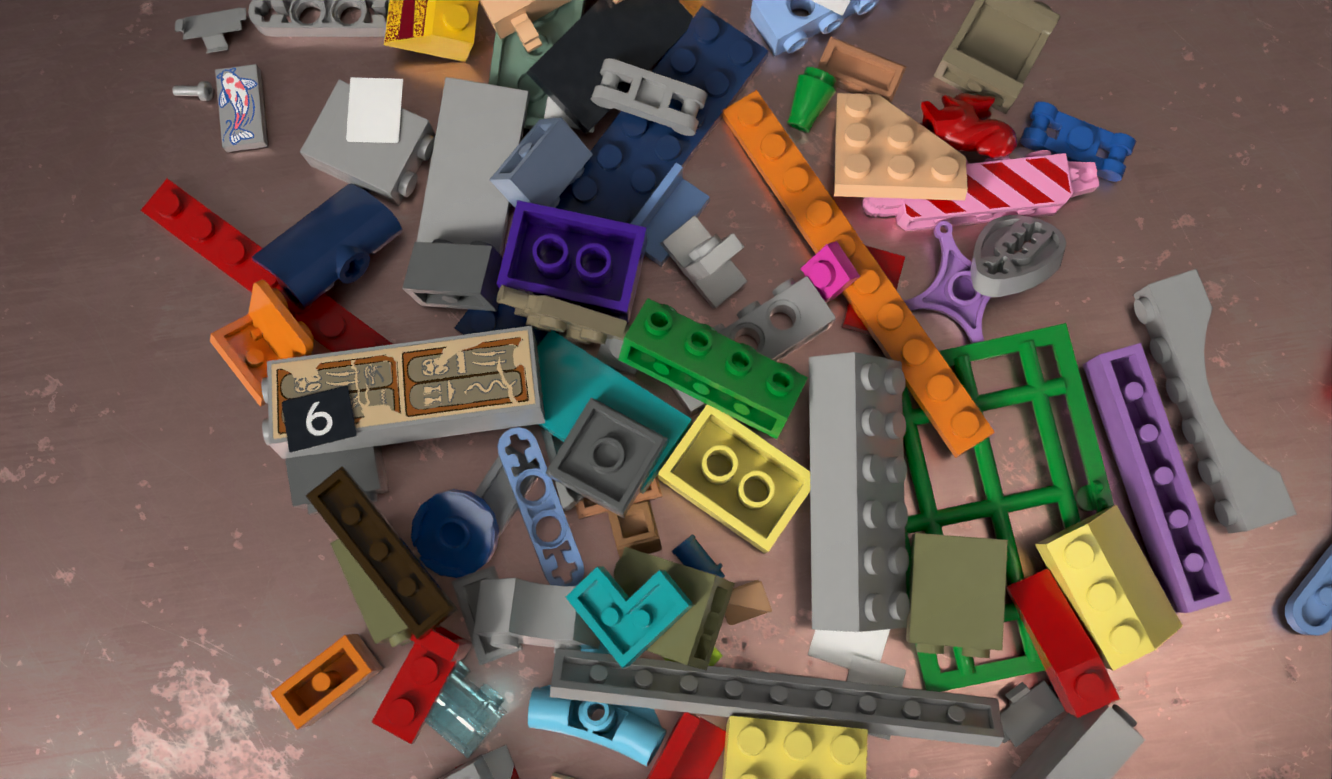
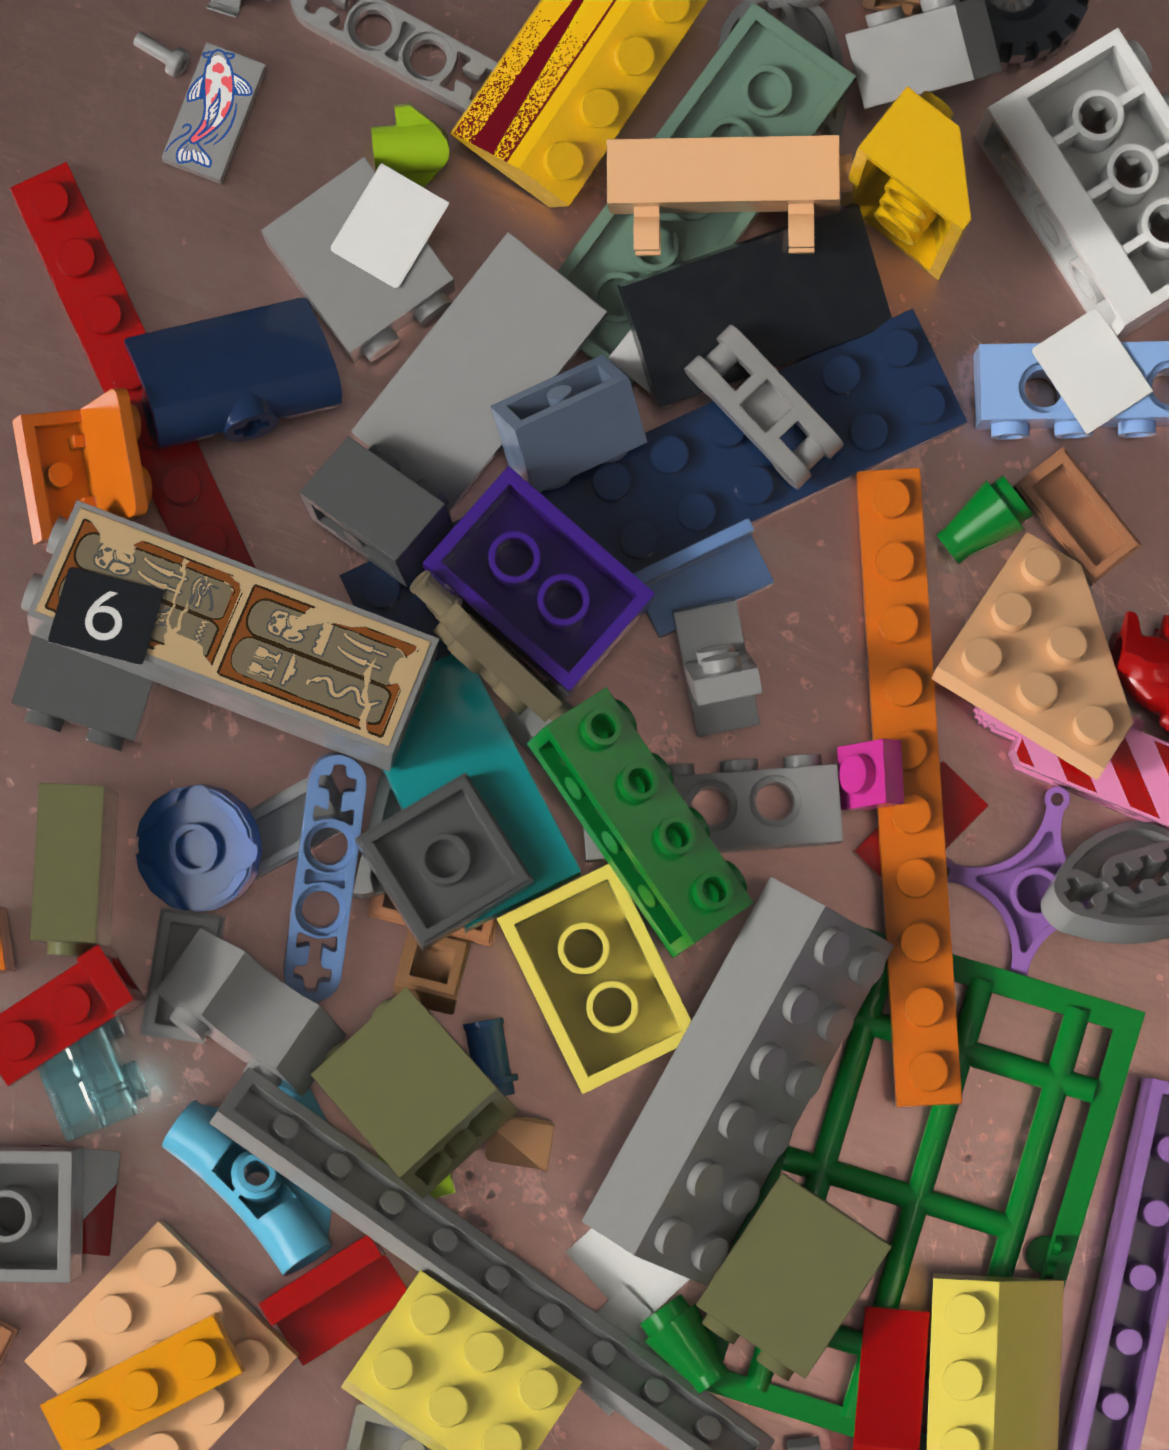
camera: 25 degrees right, 5 degrees up
dark brown tile [305,466,458,640] -> none
teal plate [565,566,694,668] -> none
none -> lime piece [371,103,450,188]
none -> green cone [639,1294,729,1394]

